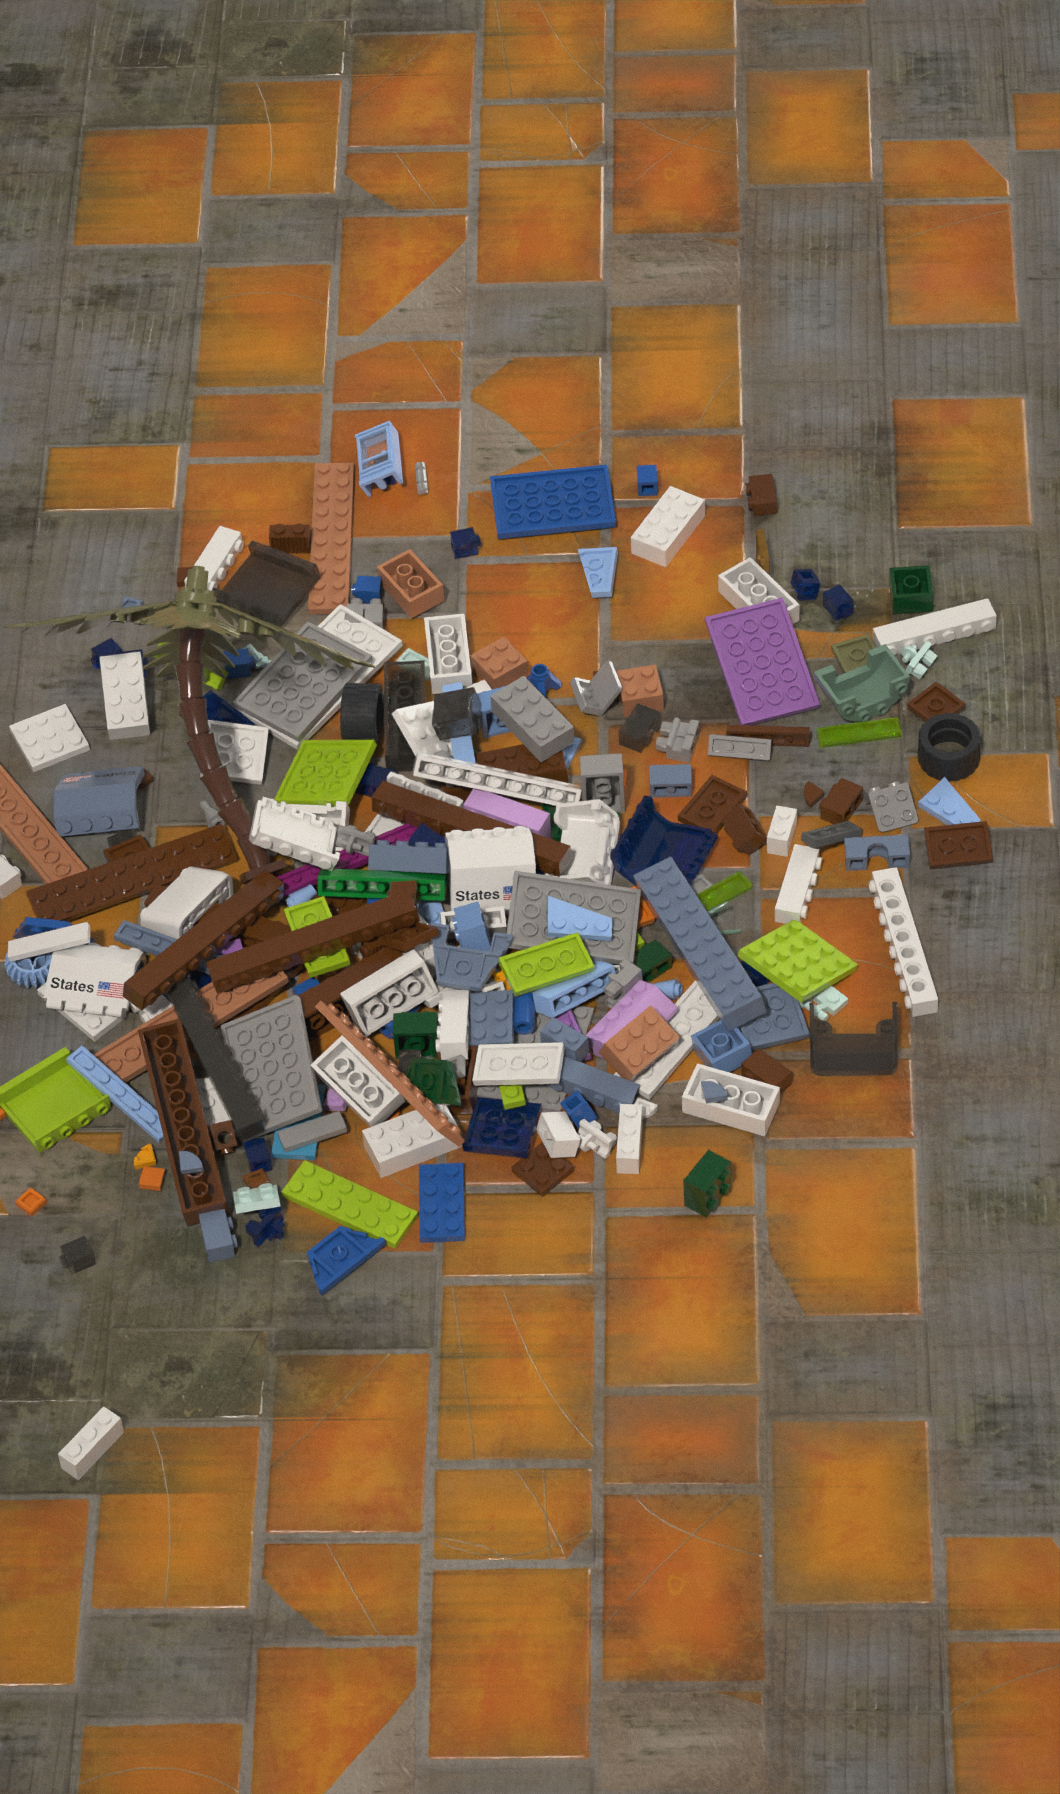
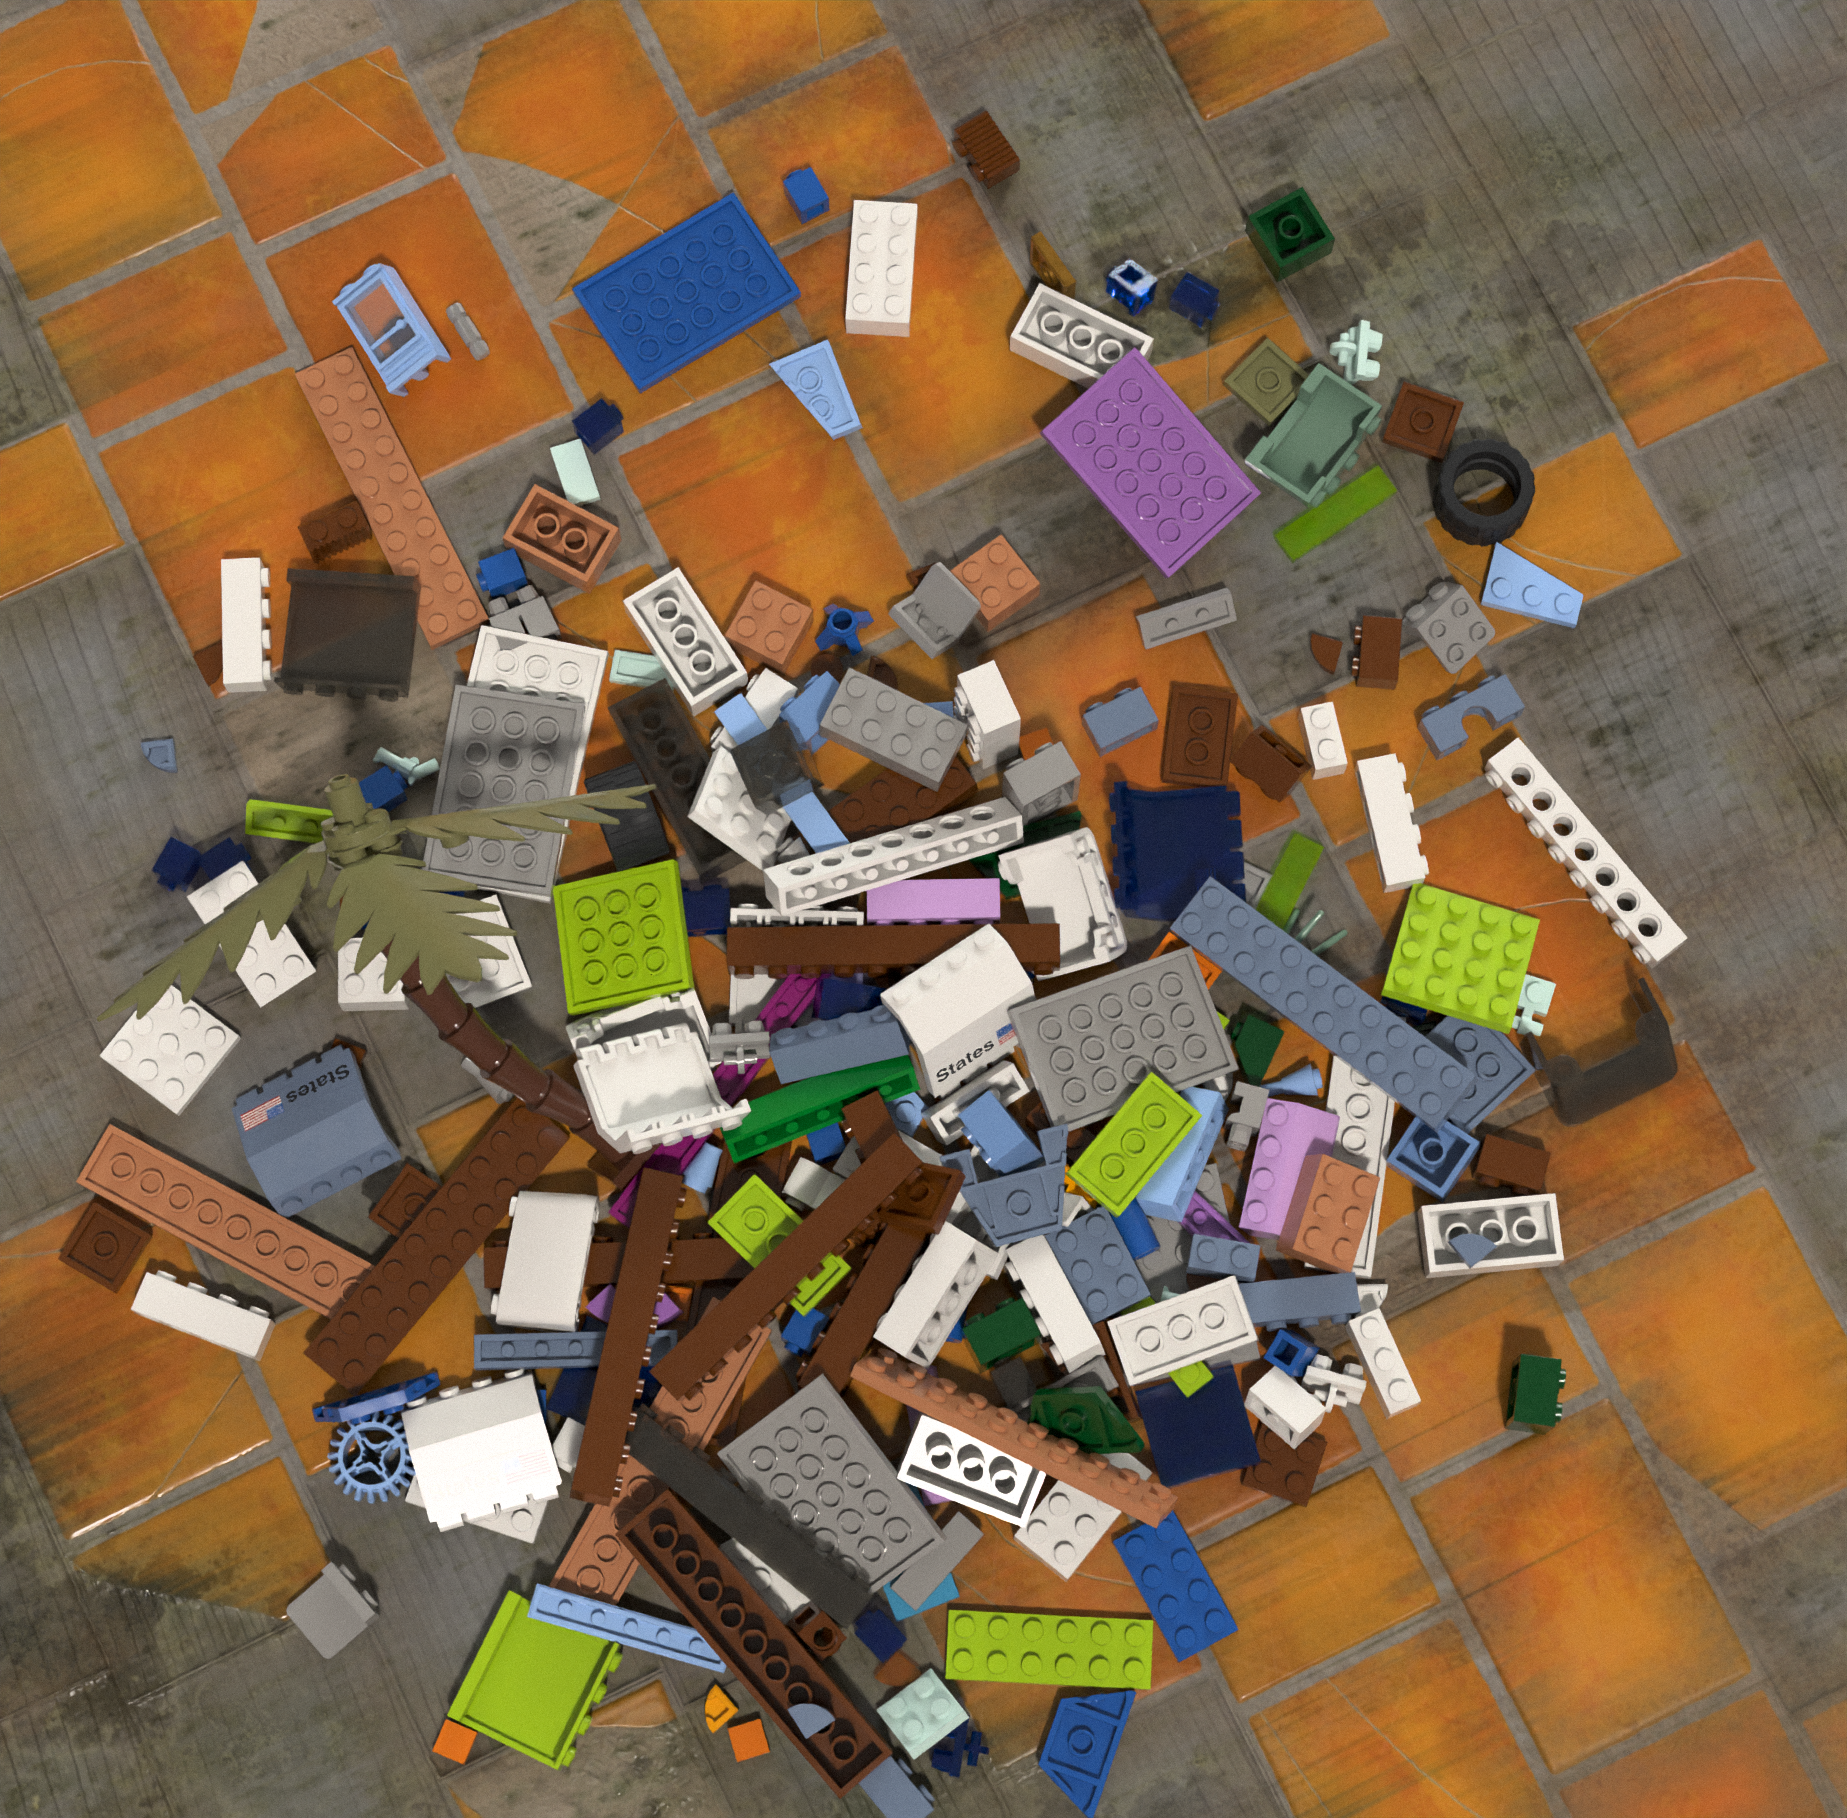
camera: 30 degrees left, 25 degrees up
white tile [8,922,91,962] -> none
light blue wing [547,896,612,941] -> none
clear smoke brick [618,704,662,753] -> none
light grey hips [656,717,699,763] -> none
reddish brown plate [726,725,810,747] -> none
dark grey plate [801,821,862,849] -> none
white brick [873,598,996,656] -> none
reddish brown plate [924,821,993,869] -> none
none -> white brick [338,938,409,1011]
none -> light aqua tile [550,438,600,507]
none -> white brick [953,660,1021,769]

